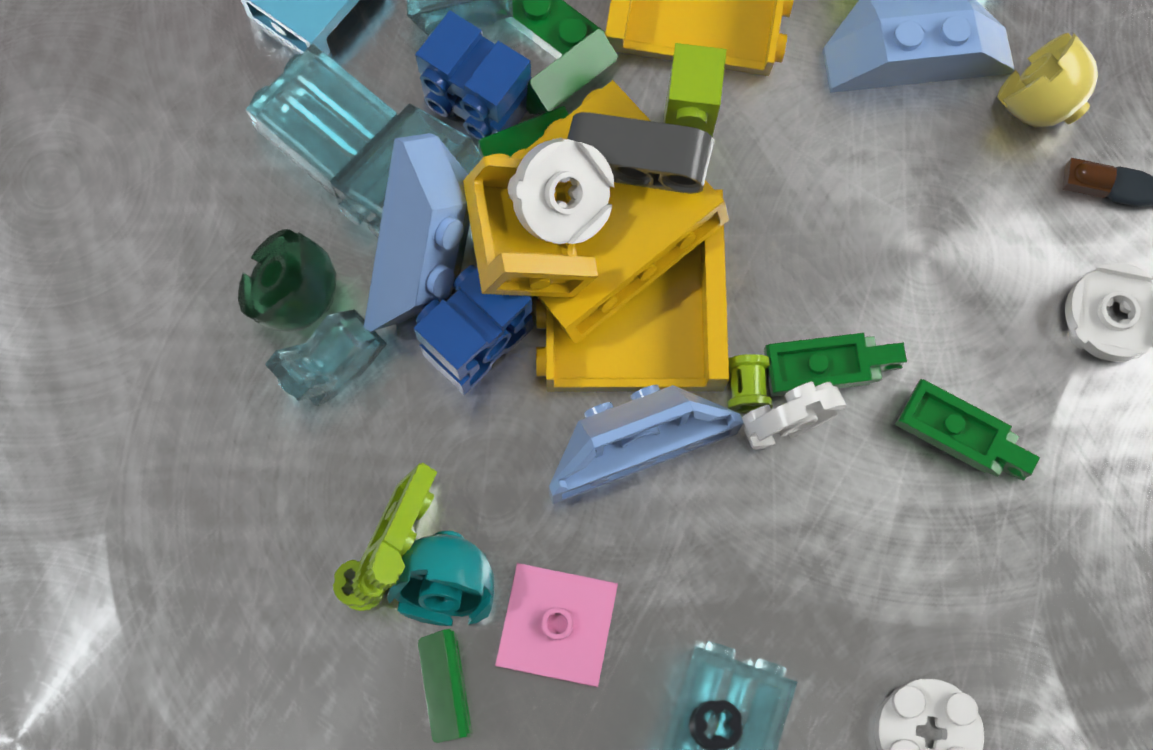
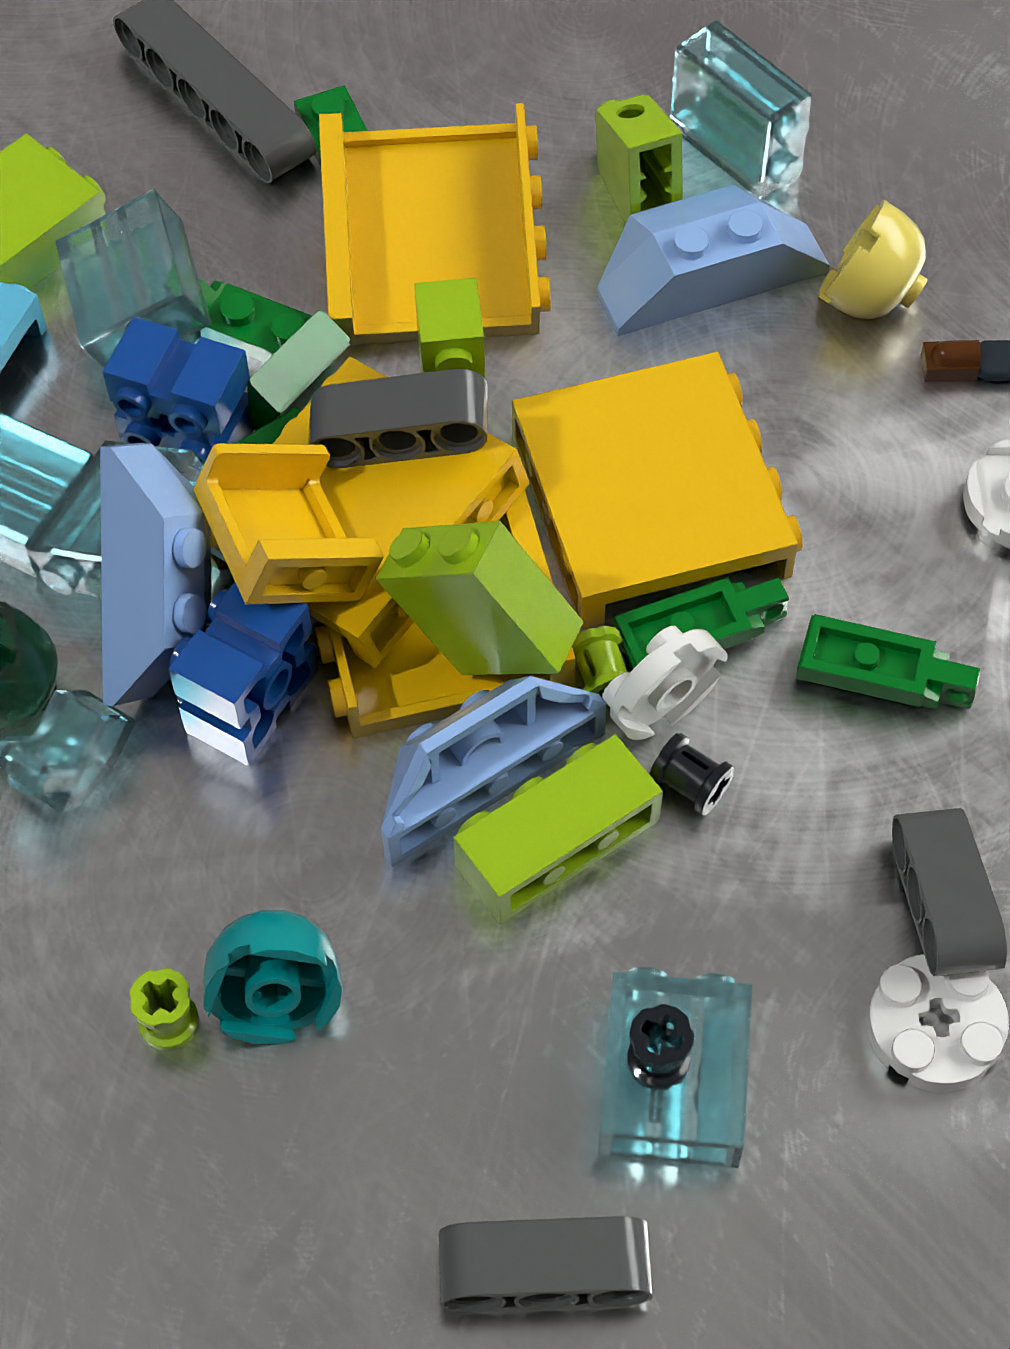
camera: 10 degrees left, 15 degrees down
lime hinge [351,462,437,603] -> none
green slope [418,628,473,743] -> none
bright pink plate [495,563,618,688] -> none
white plate [508,138,614,244] -> none
none -> lime brick [376,521,584,675]
none -> lime brick [453,734,663,924]
none -> yellow panel [512,351,803,630]
none -> black bush [649,733,736,816]
none -> dark grey beam [892,808,1007,976]

